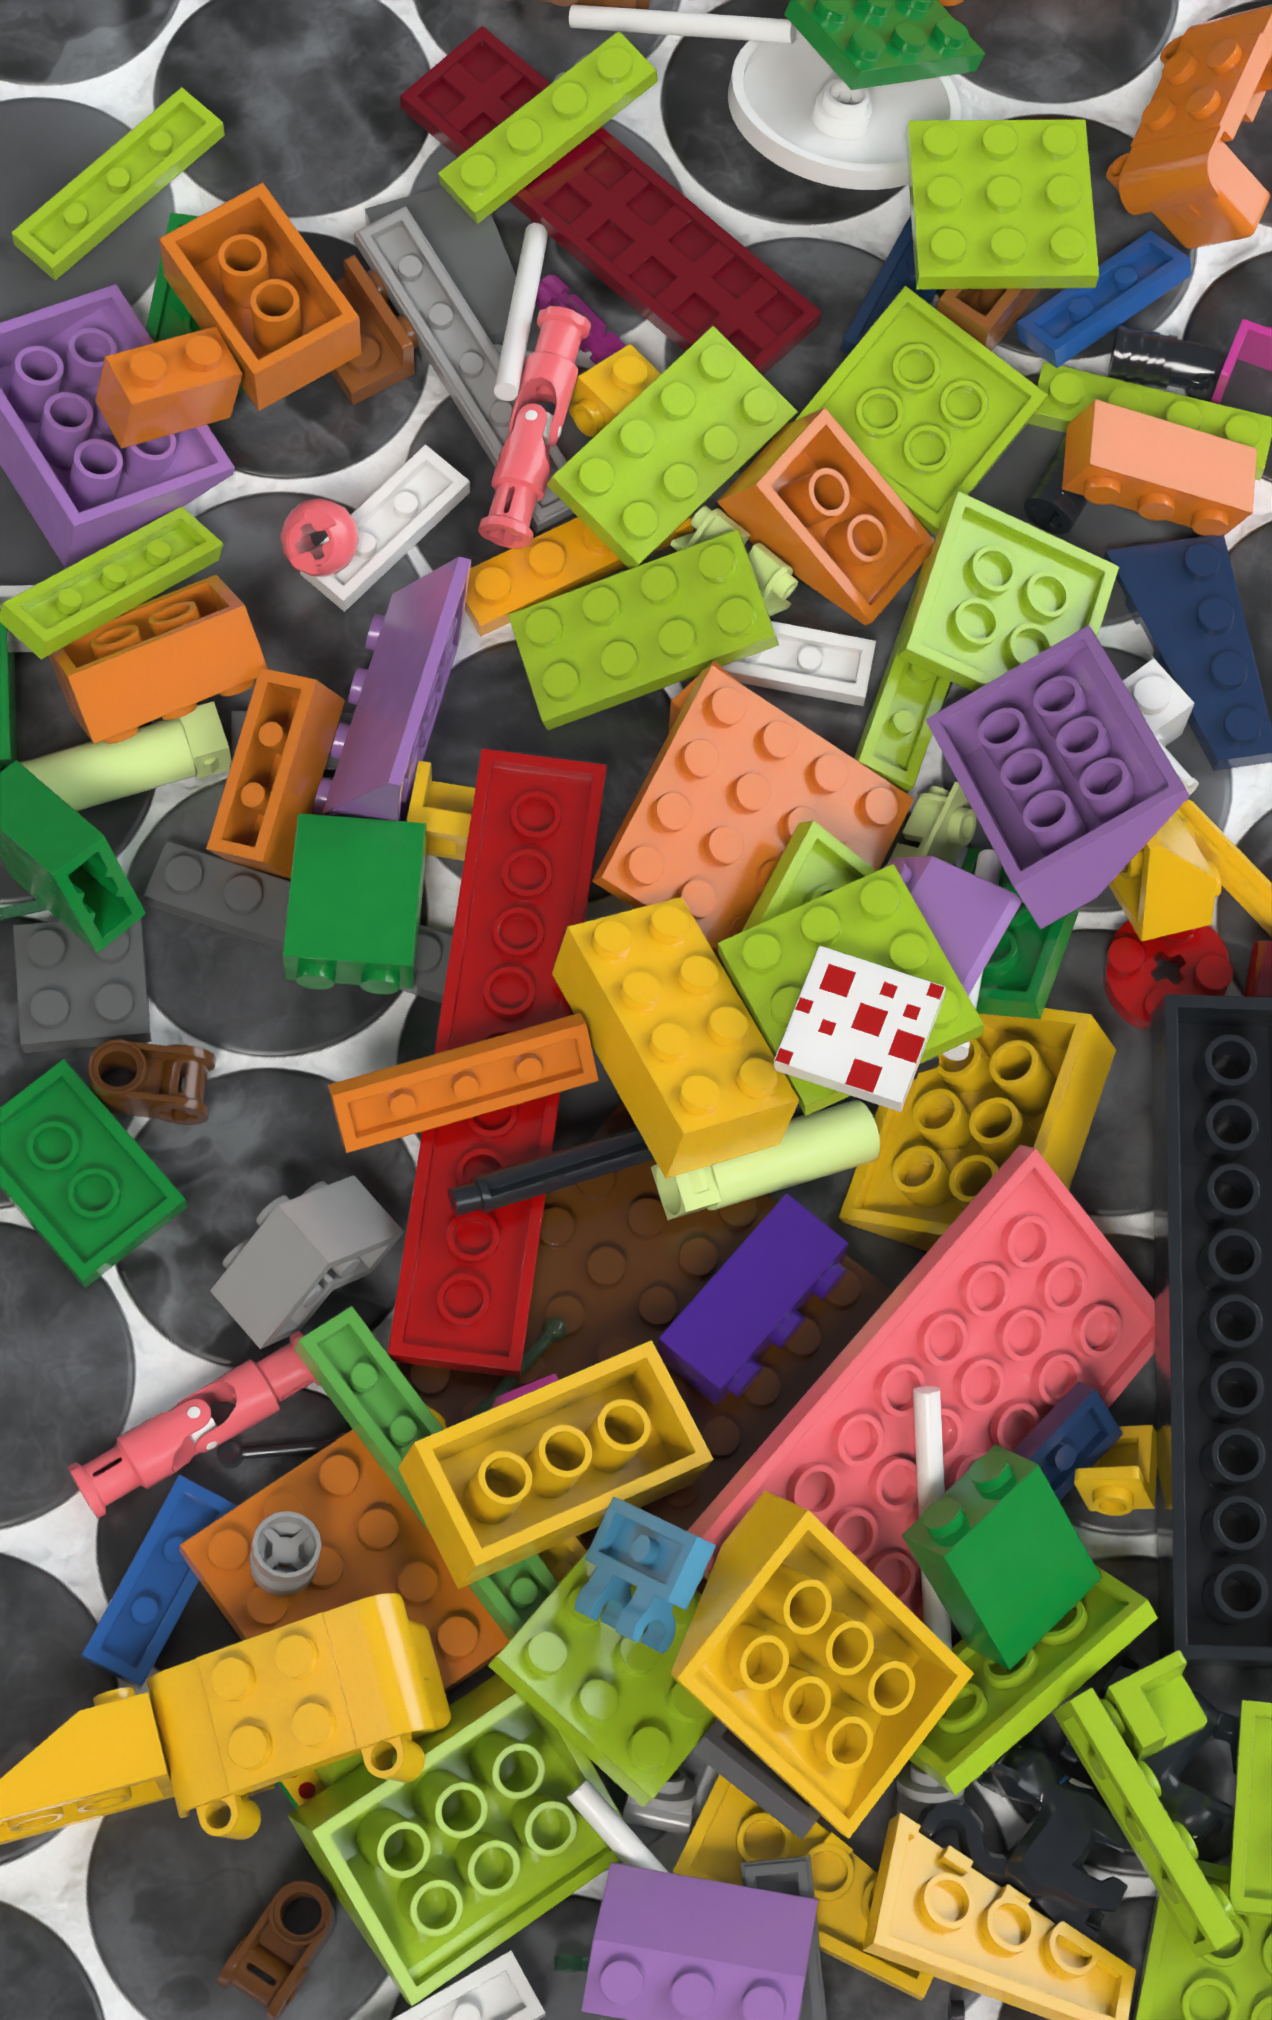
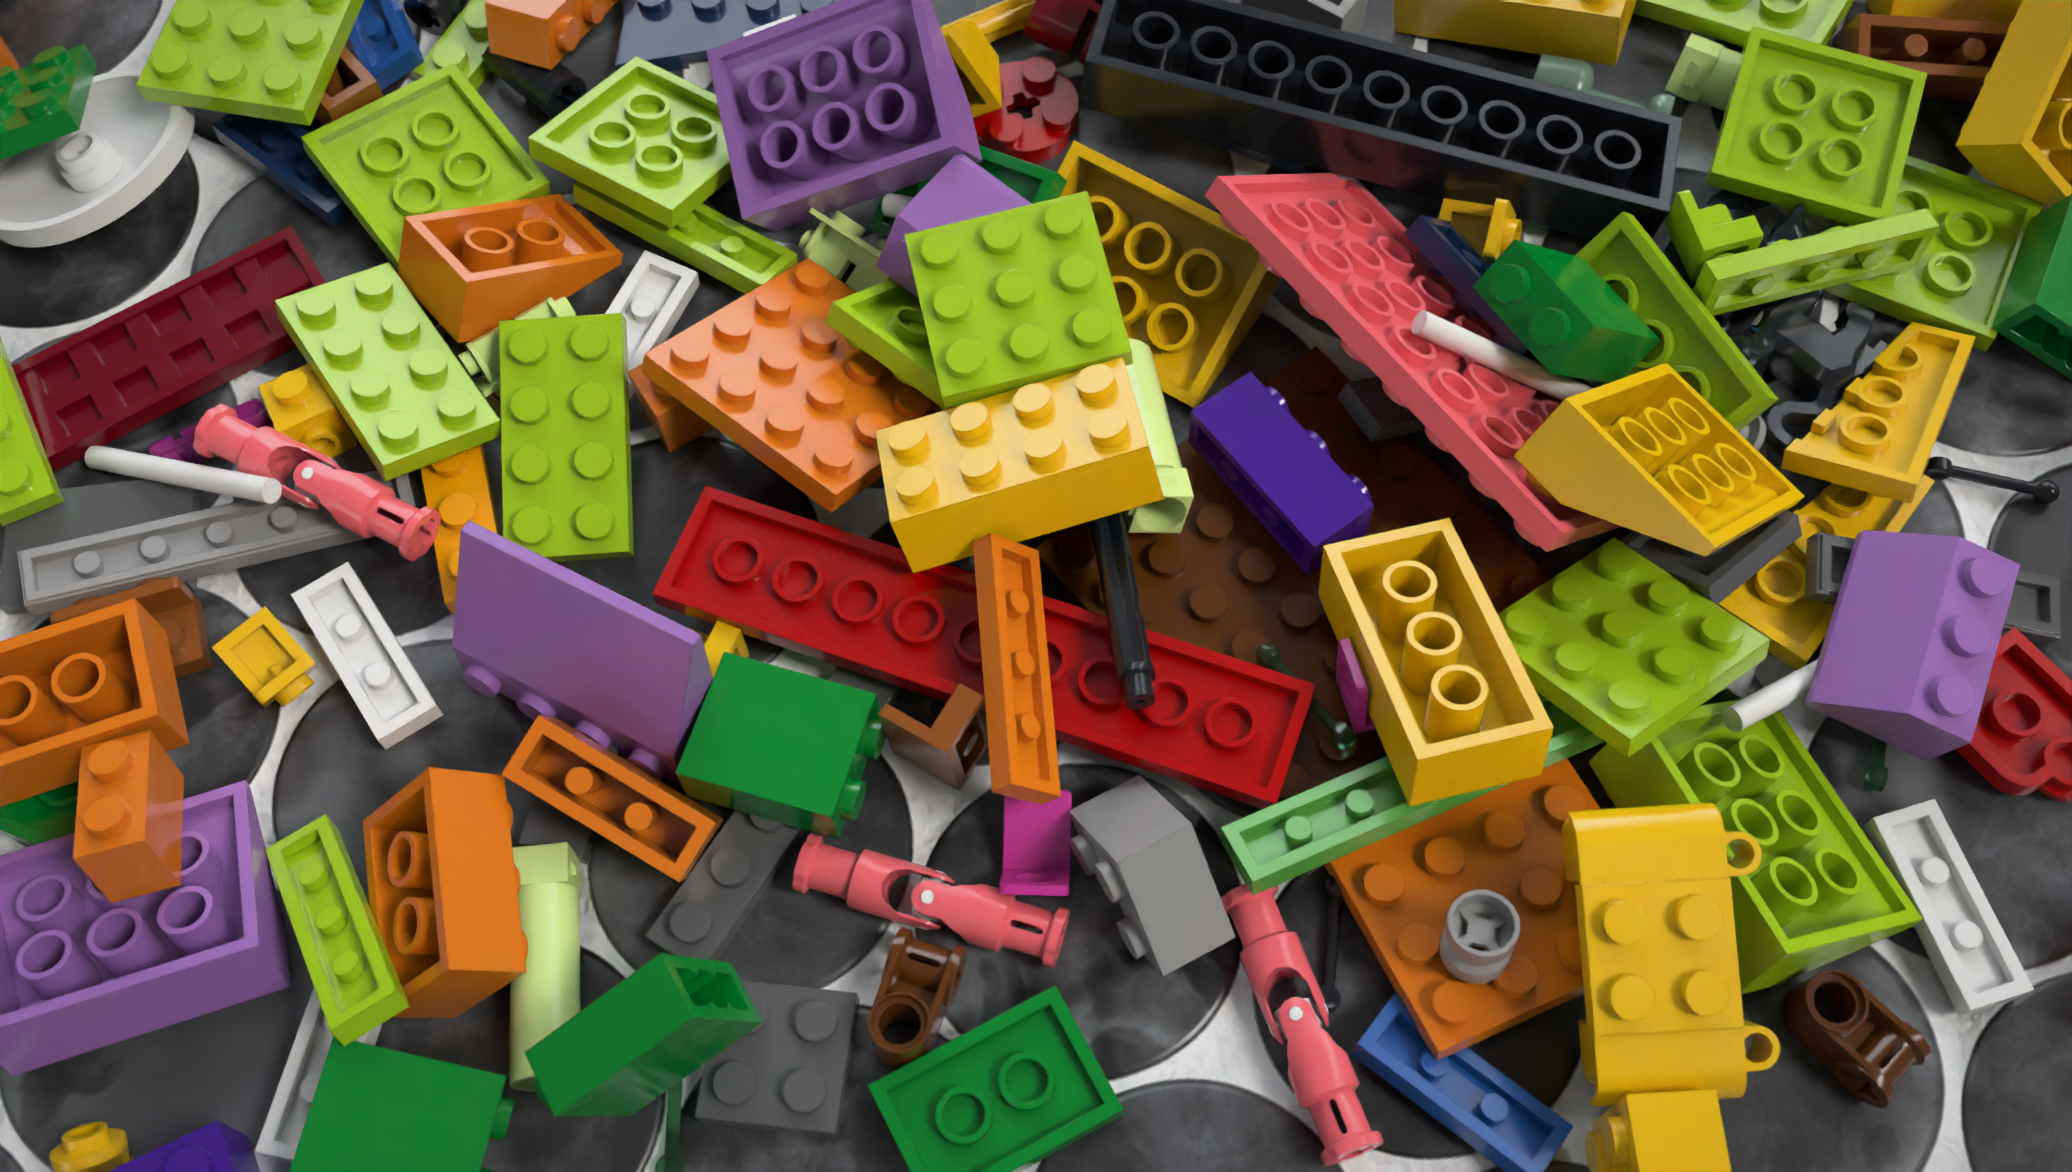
camera: 70 degrees left, 5 degrees down
coral piece [280,499,359,577] -> none
dark azure plate [575,1497,716,1654] -> none
white tile [774,946,946,1112] -> none
none -> yellow bracket [211,606,318,708]
none -> coral piece [792,833,1070,969]
none -> dark orange panel [878,683,988,791]
none -> dark pink bracket [999,789,1072,896]

